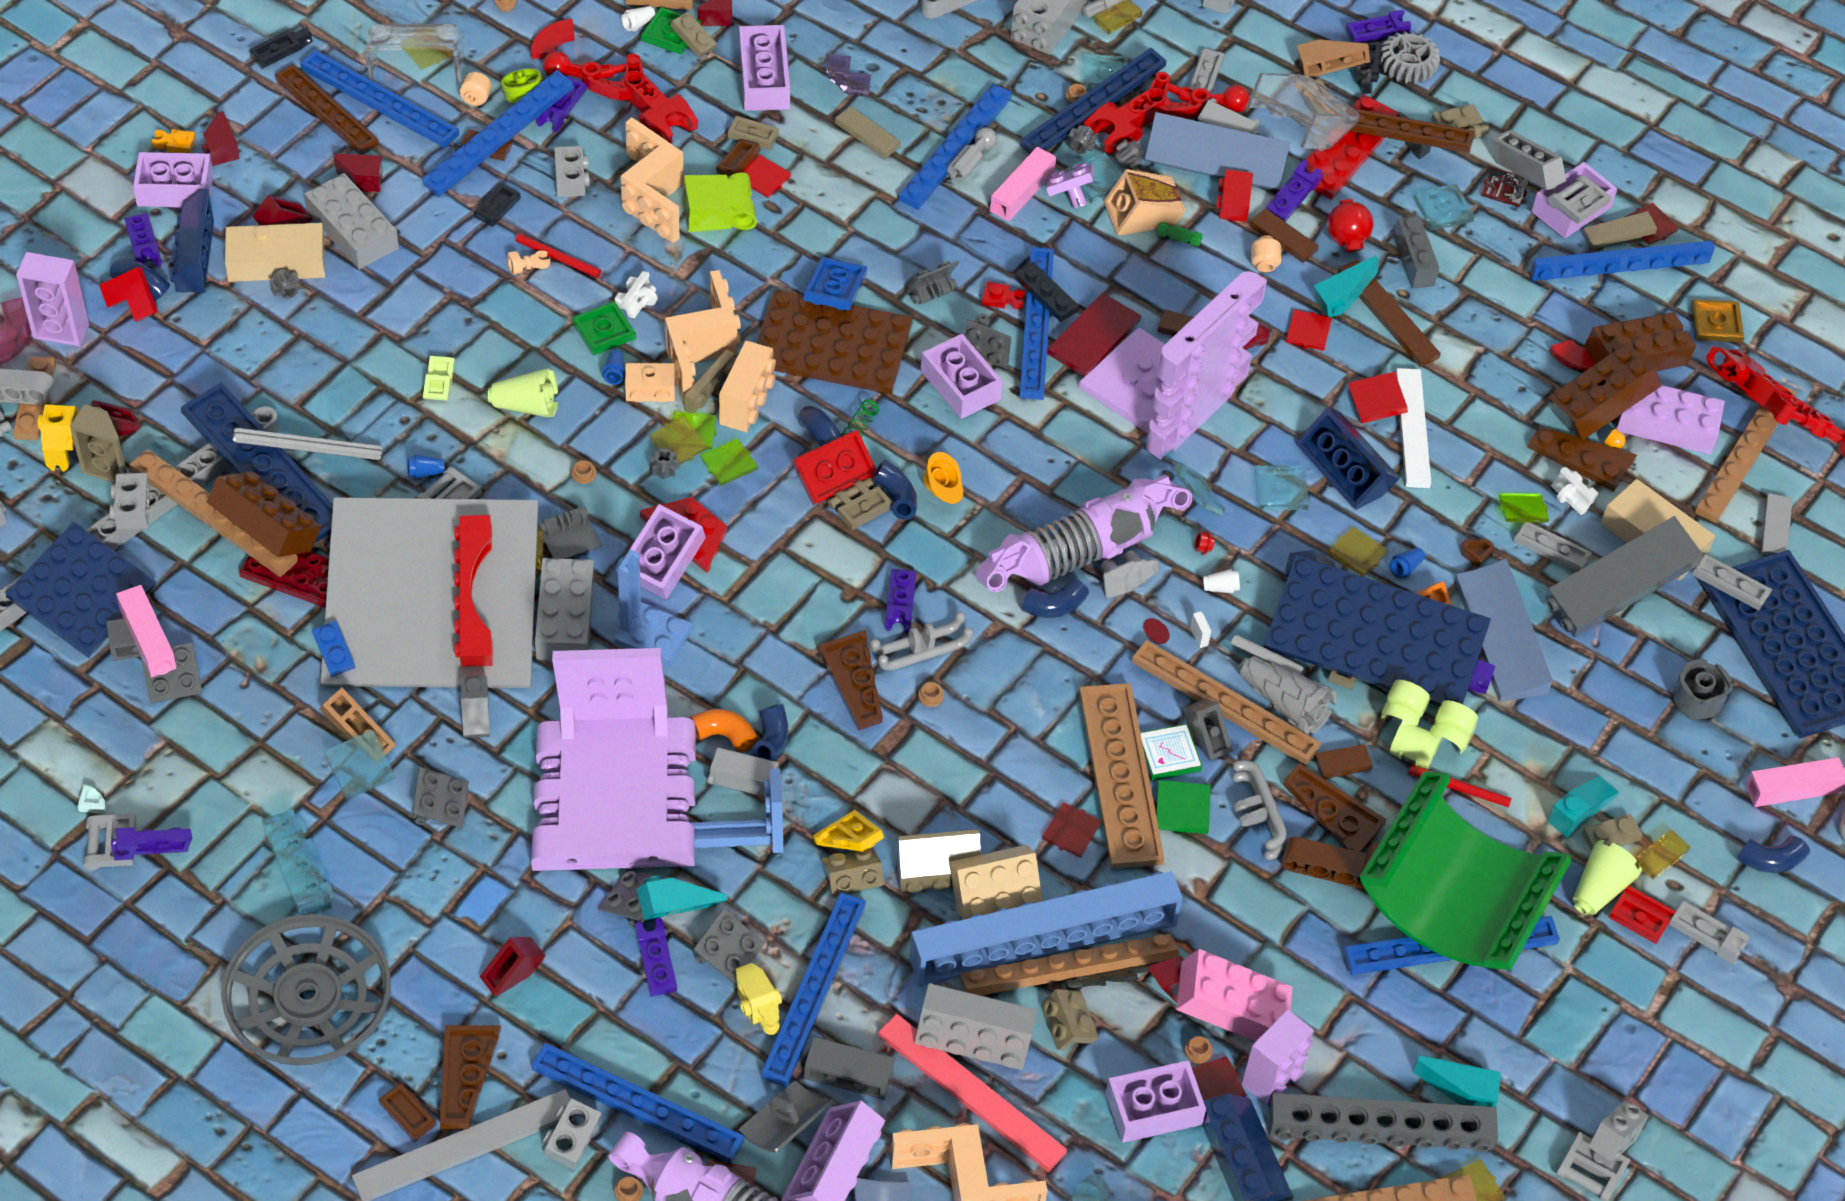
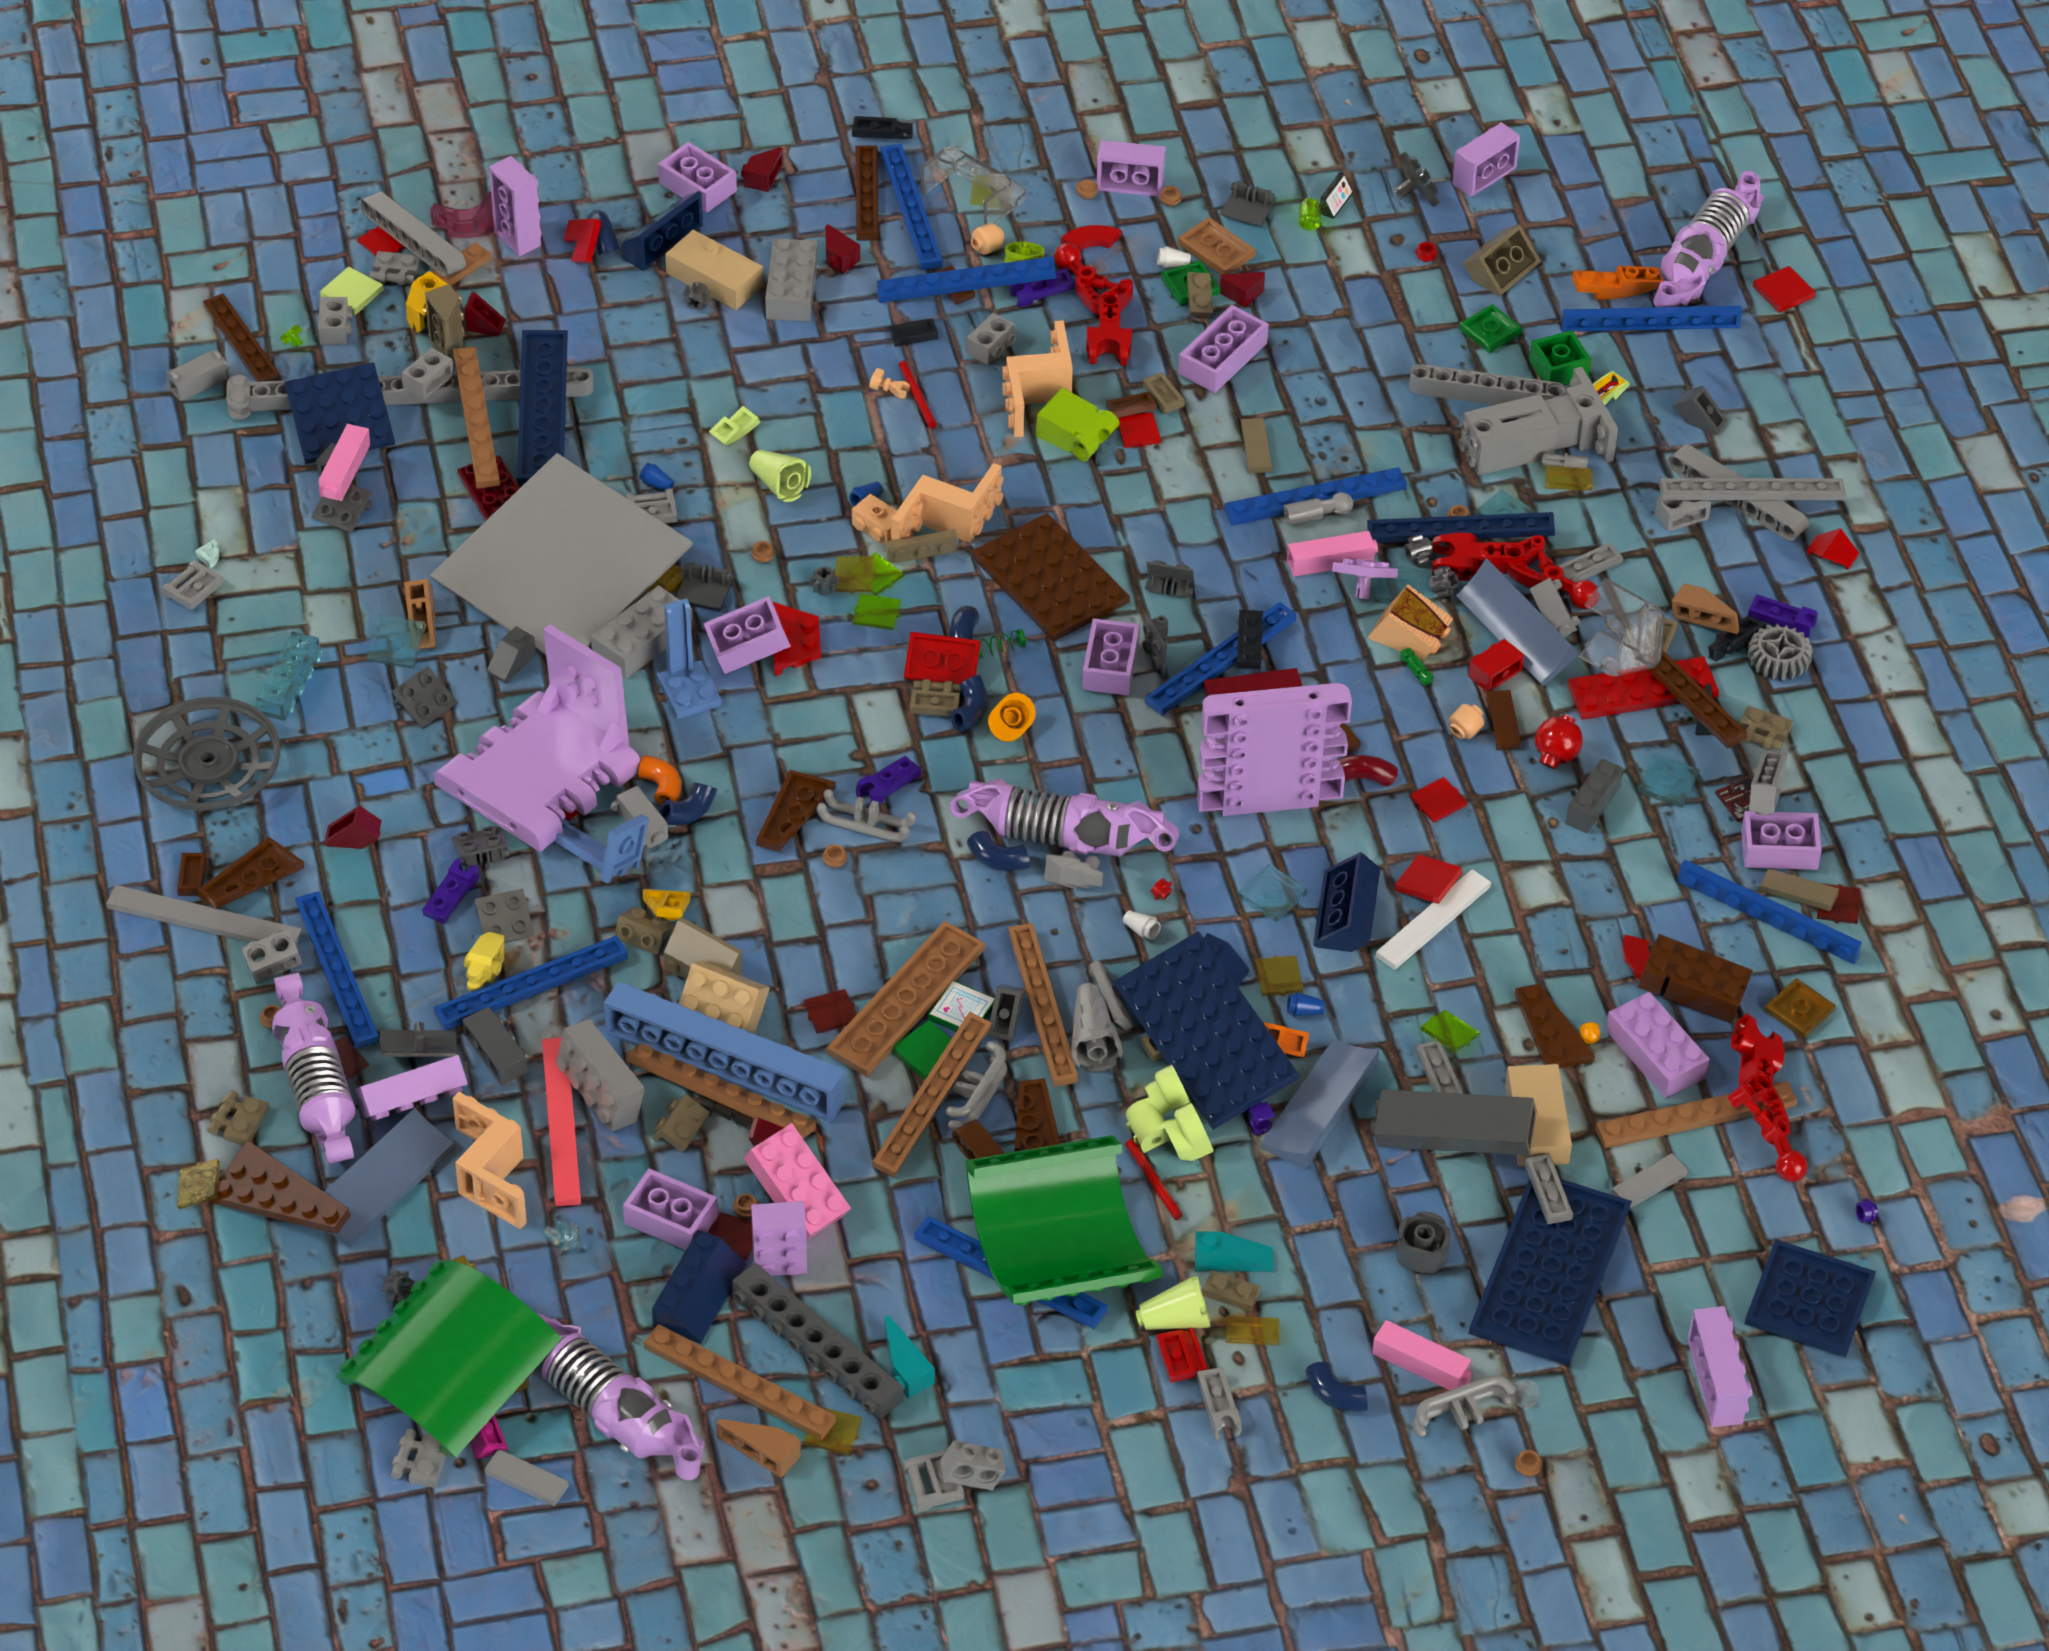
camera: 45 degrees right, 5 degrees down
dark purple plate [111,827,192,860] -> none
dark purple plate [124,213,162,267] -> none
light orange plate [152,129,196,153] -> none
reddish brown brick [206,471,322,557] -> none
light grey axle [233,428,382,460] -> none
dark red slope [252,195,313,226] -> none
blue plate [312,621,356,677] -> none
red arch [455,515,493,667] -> none
green tile [572,301,636,356] -> none
white hips [615,271,658,319] -> none
teal slope [636,876,728,920] -> none
light nougat brick [719,341,776,432] -> none
blue plate [804,257,868,310] -> none
clear purple tile [826,54,871,96] -> none
red plate [982,281,1026,309] -> none
dark red sticker [1143,618,1170,644] -> none
clear light blue tile [1172,463,1225,516] -> none
white tile [1190,612,1211,648] -> none
dark purple plate [1266,160,1323,222] -> none
teal slope [1313,255,1378,317] -> none
reddish brown tile [1314,744,1373,779] -> none
reddish brown tile [1338,259,1441,367] -> none
reddish brown tile [1460,539,1494,567] -> none
light grey plate [1548,175,1611,224] -> none
reddish brown brick [1549,342,1661,441] -> none
white hips [1551,467,1598,515] -> none
none -> medium nougat plate [872,1011,992,1178]

